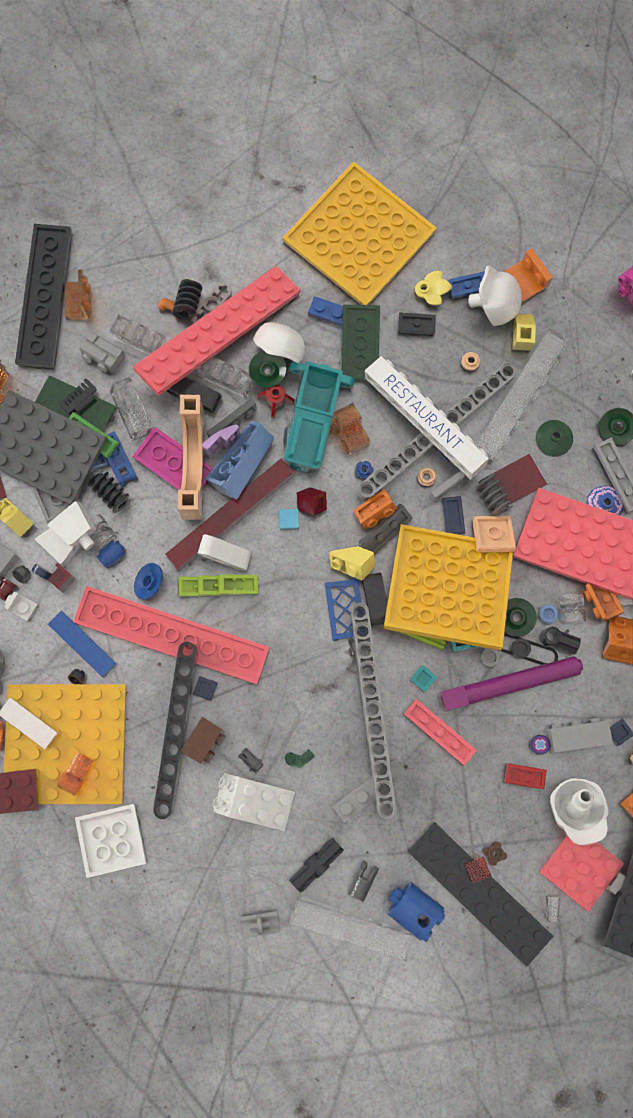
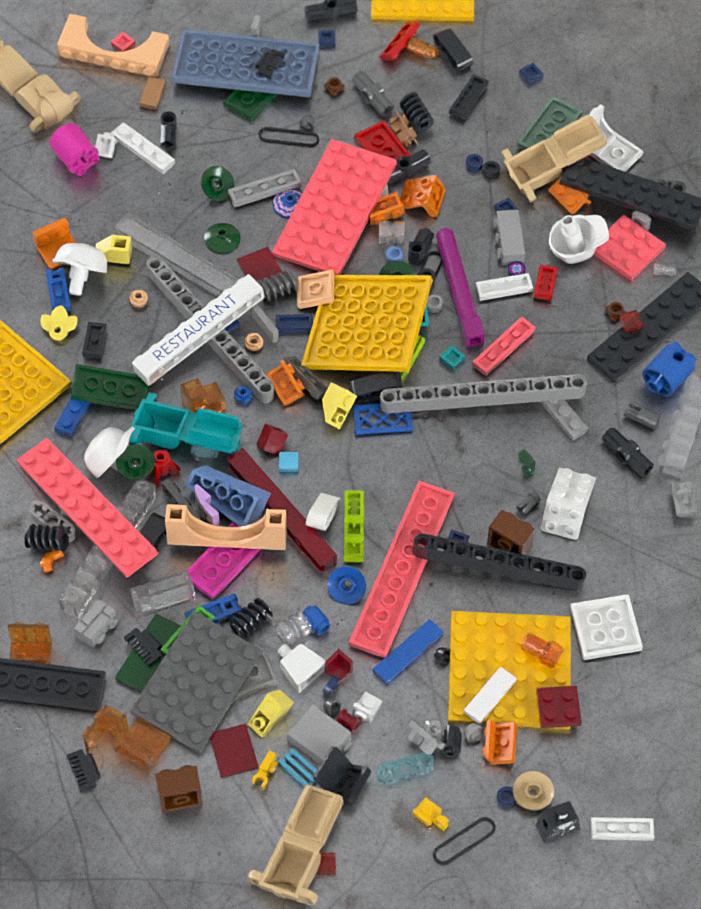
camera: 85 degrees left, 20 degrees down
white torso [47,501,96,551] -> none
none -> white plate [475,273,533,301]

